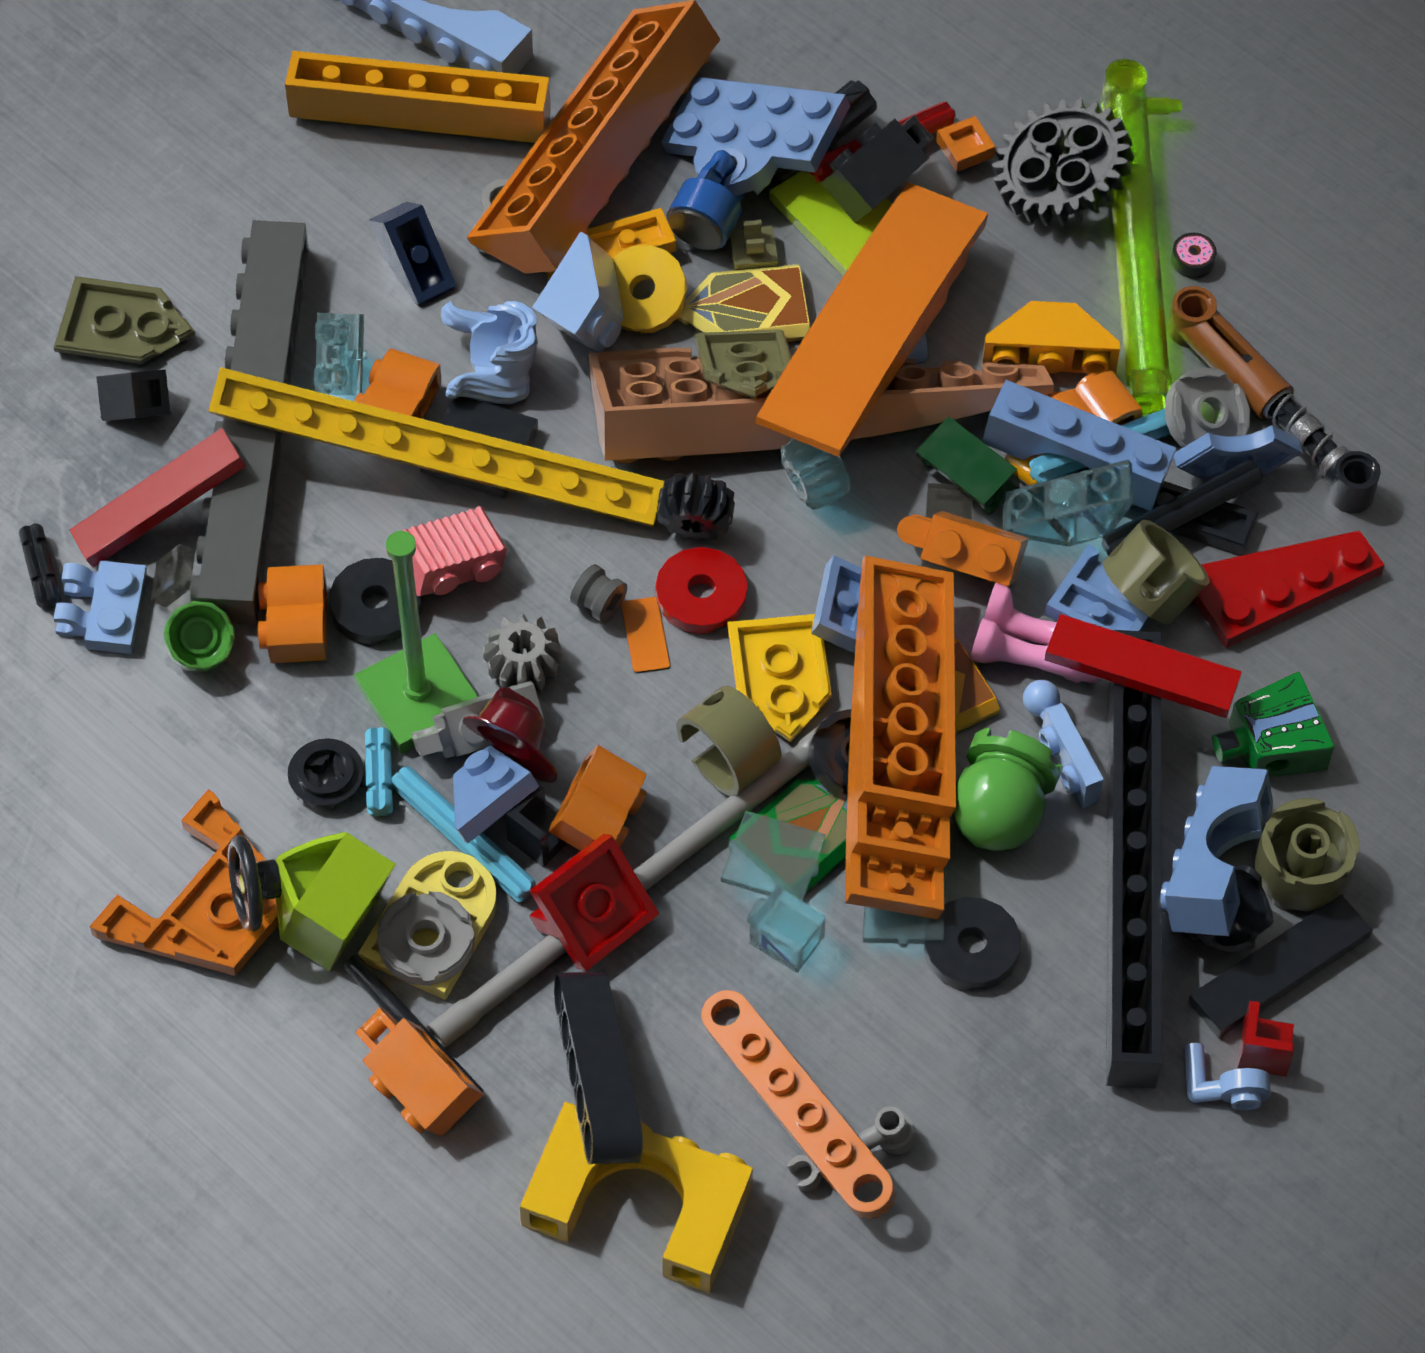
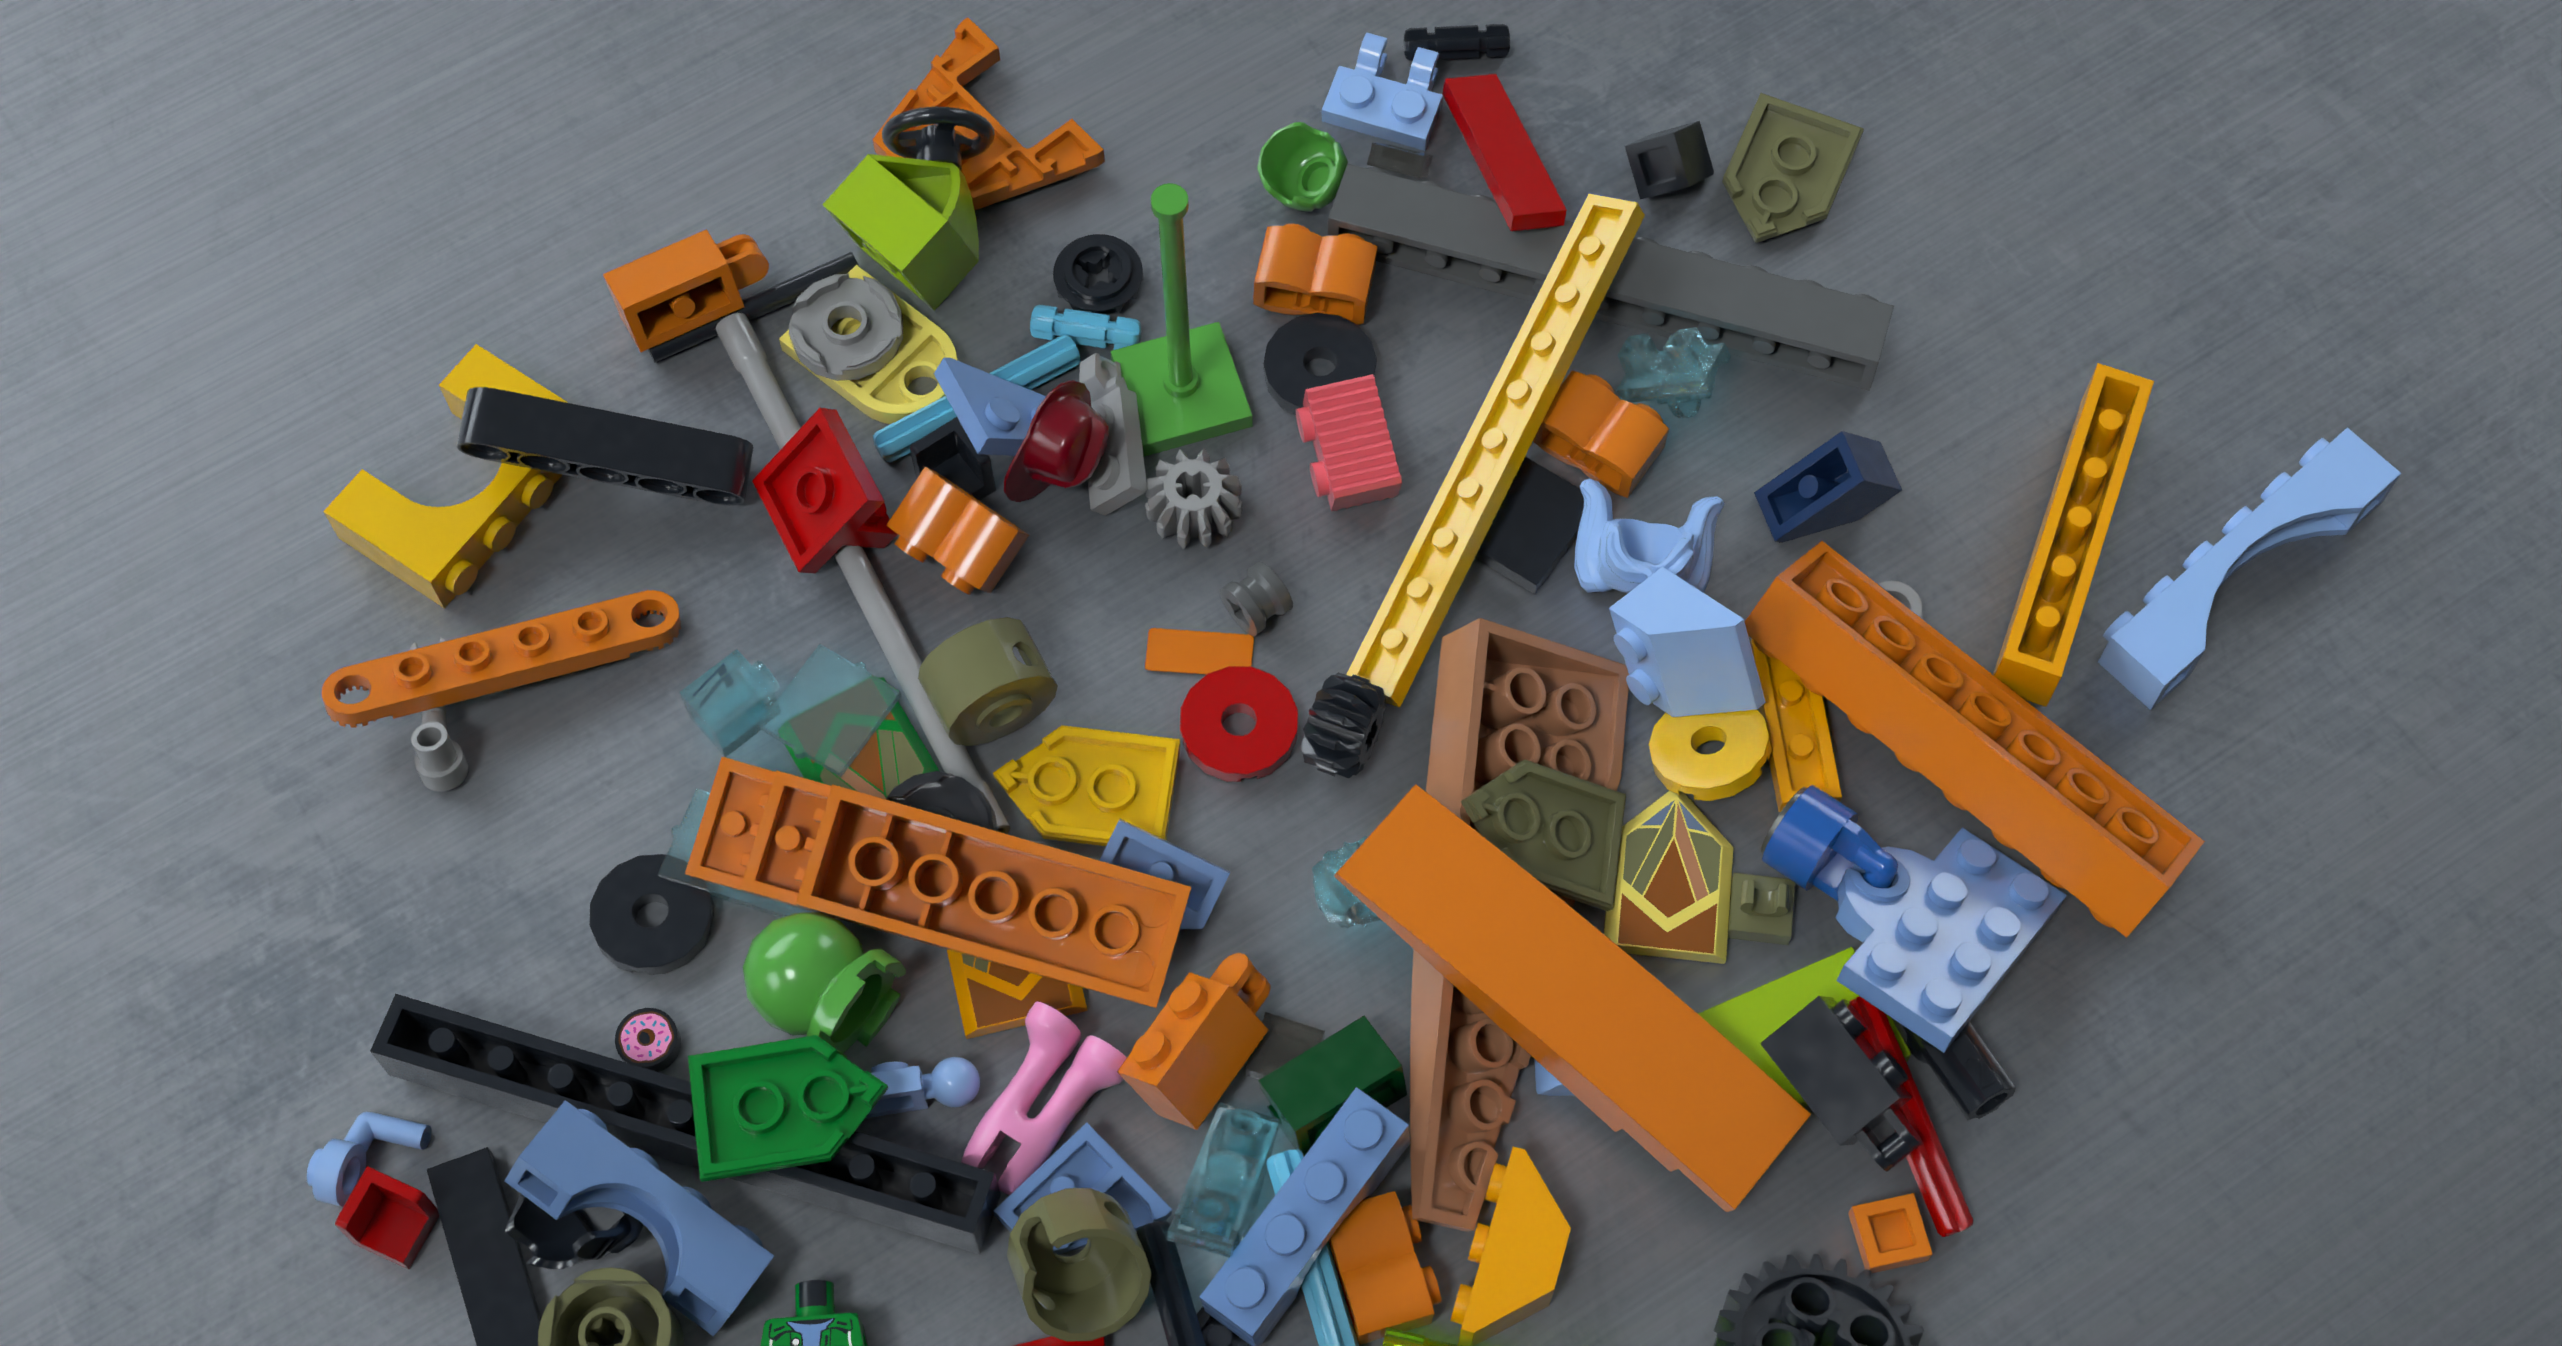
camera: 105 degrees right, 5 degrees up
red tile [1044,614,1242,718] -> none
none -> tile [615,1008,681,1072]
none -> green tile [688,1035,888,1182]

